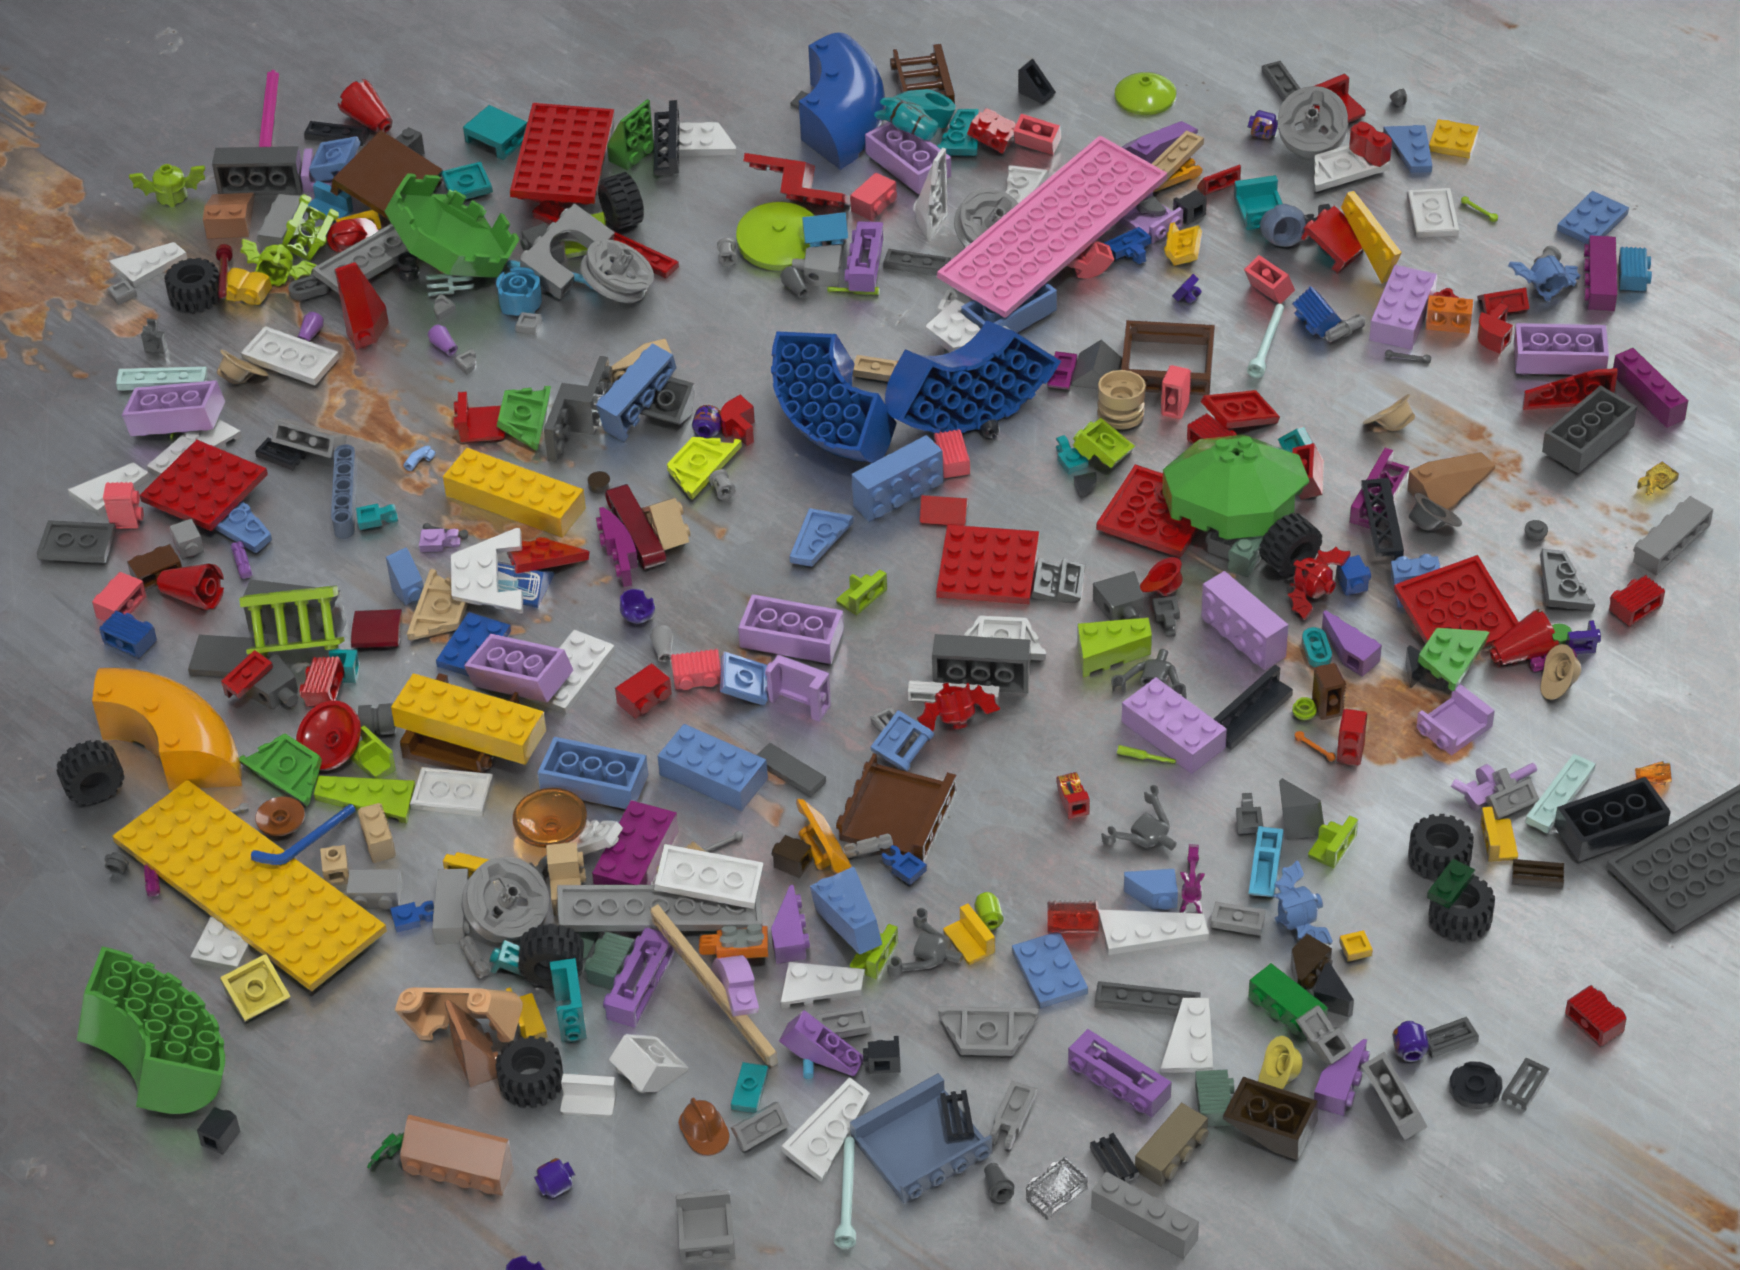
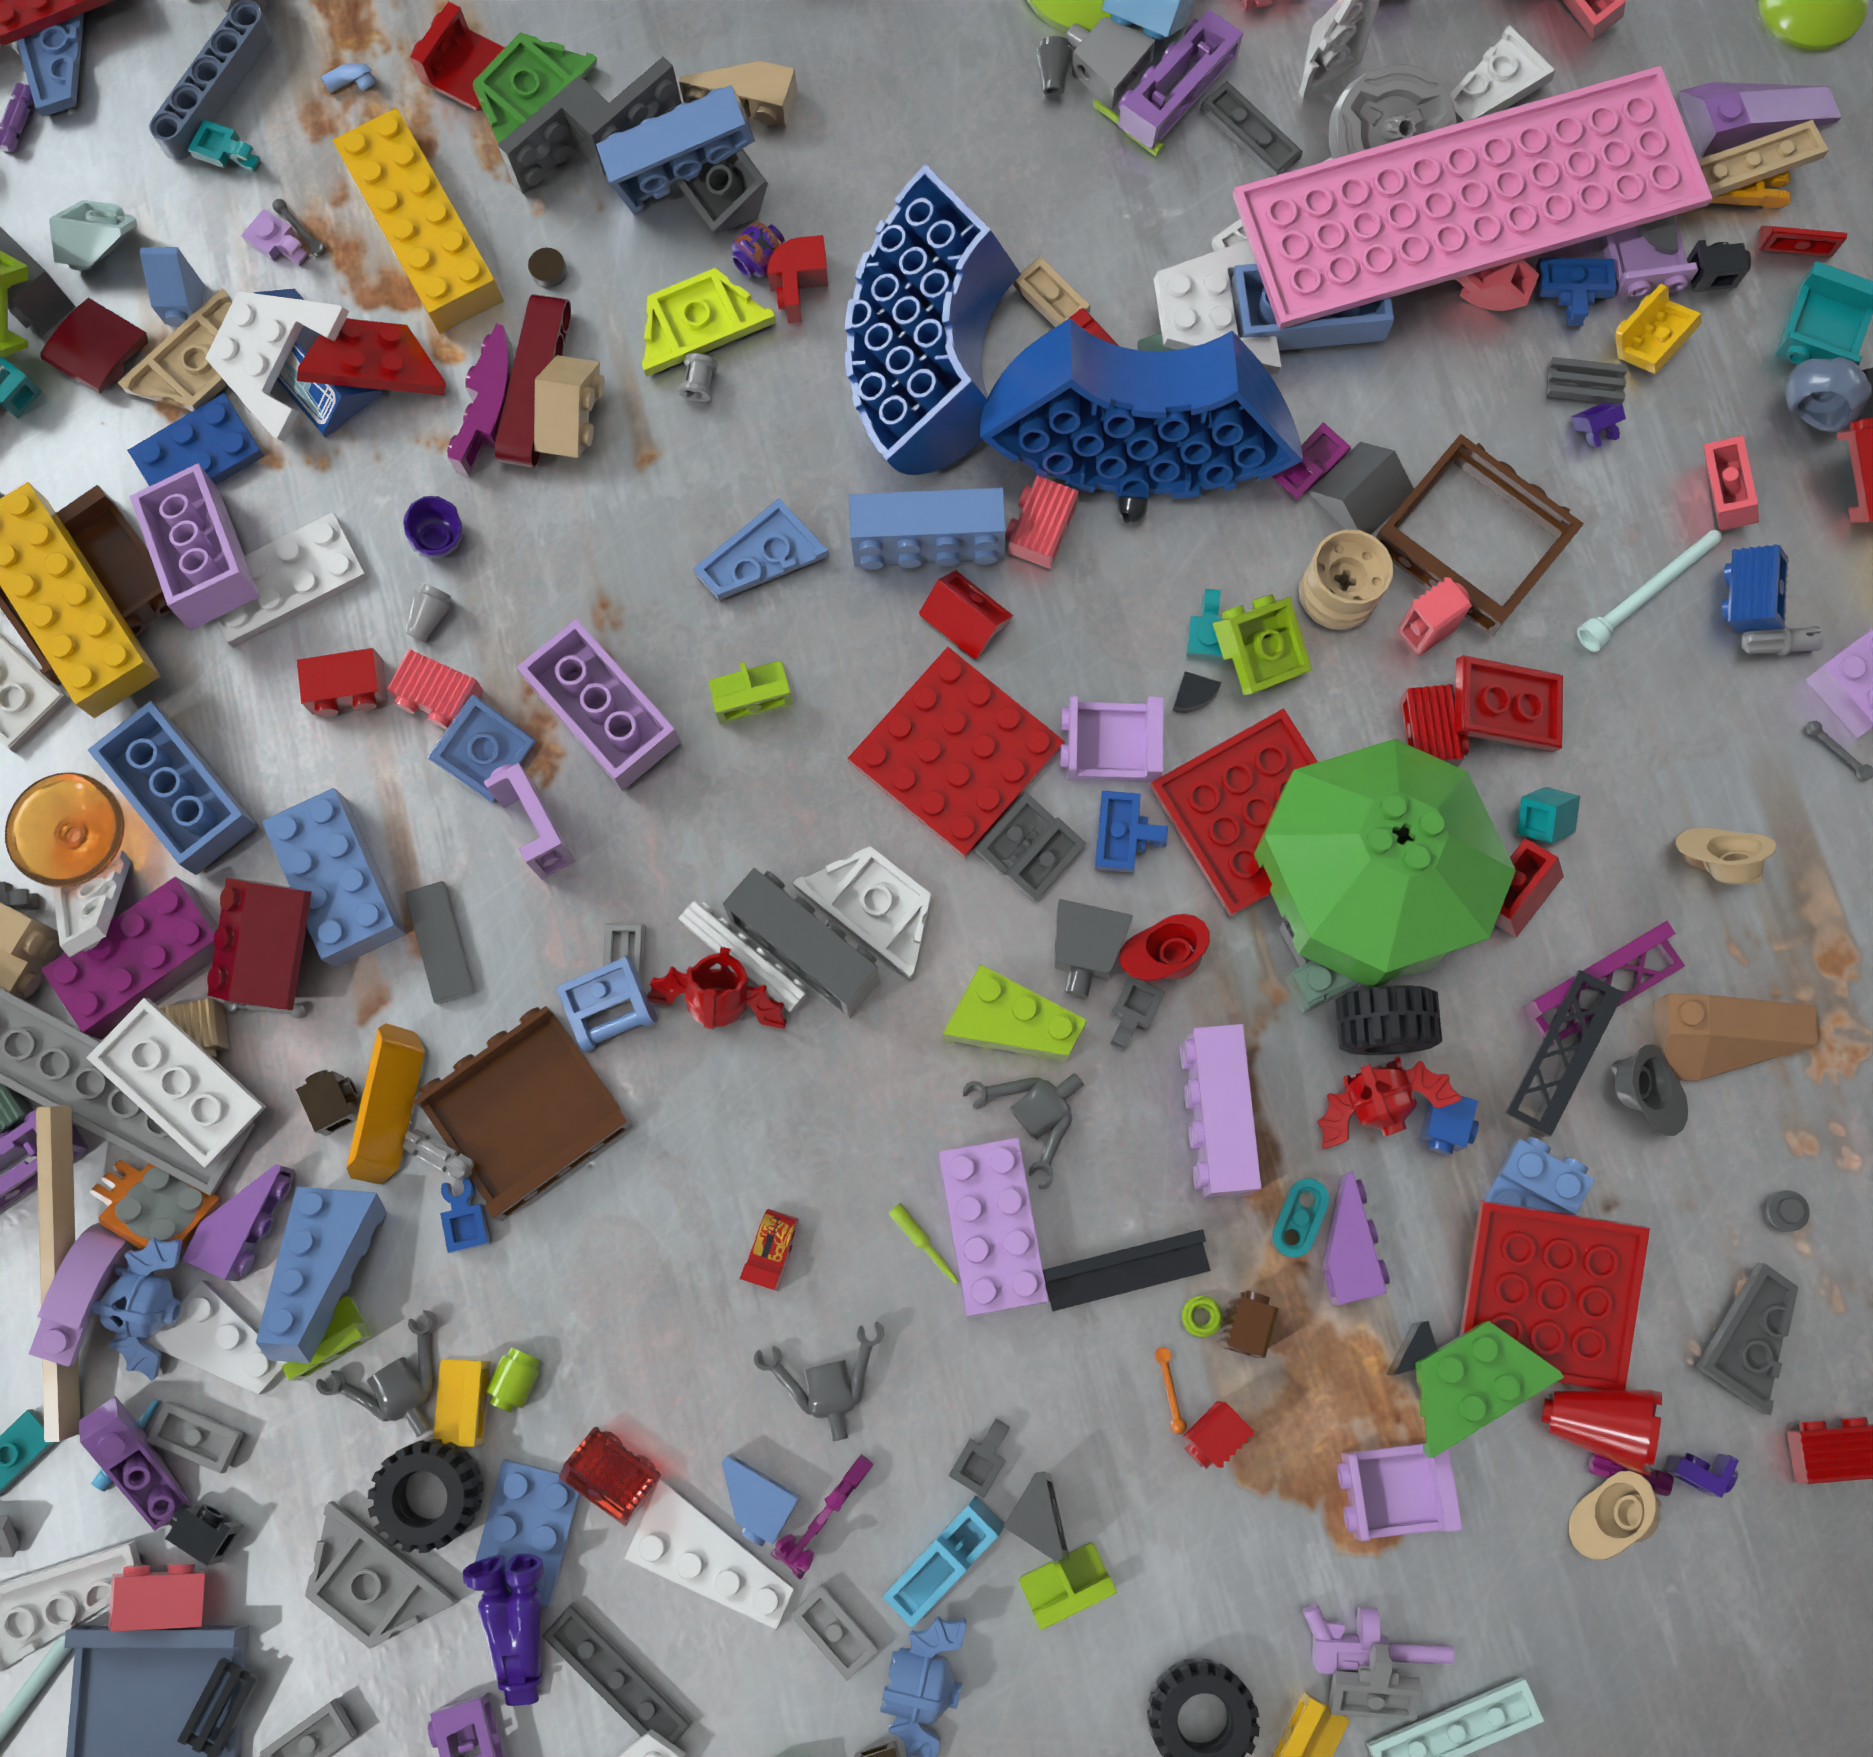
camera: 35 degrees right, 30 degrees up
bright green tile [1552,623,1572,645] -> none
none -> light aqua slope [49,200,137,271]
none -> medium blue helmet [91,1237,182,1381]
none -> coral brick [109,1563,205,1632]
none -> dark red slope [207,878,312,1010]
none -> black tyre [367,1439,483,1553]
none -> dark purple piece [462,1554,544,1706]
none -> lavender panel [1060,696,1164,782]
none -> blue hinge [1095,791,1168,873]
none -> dark grey tile [1547,357,1627,405]

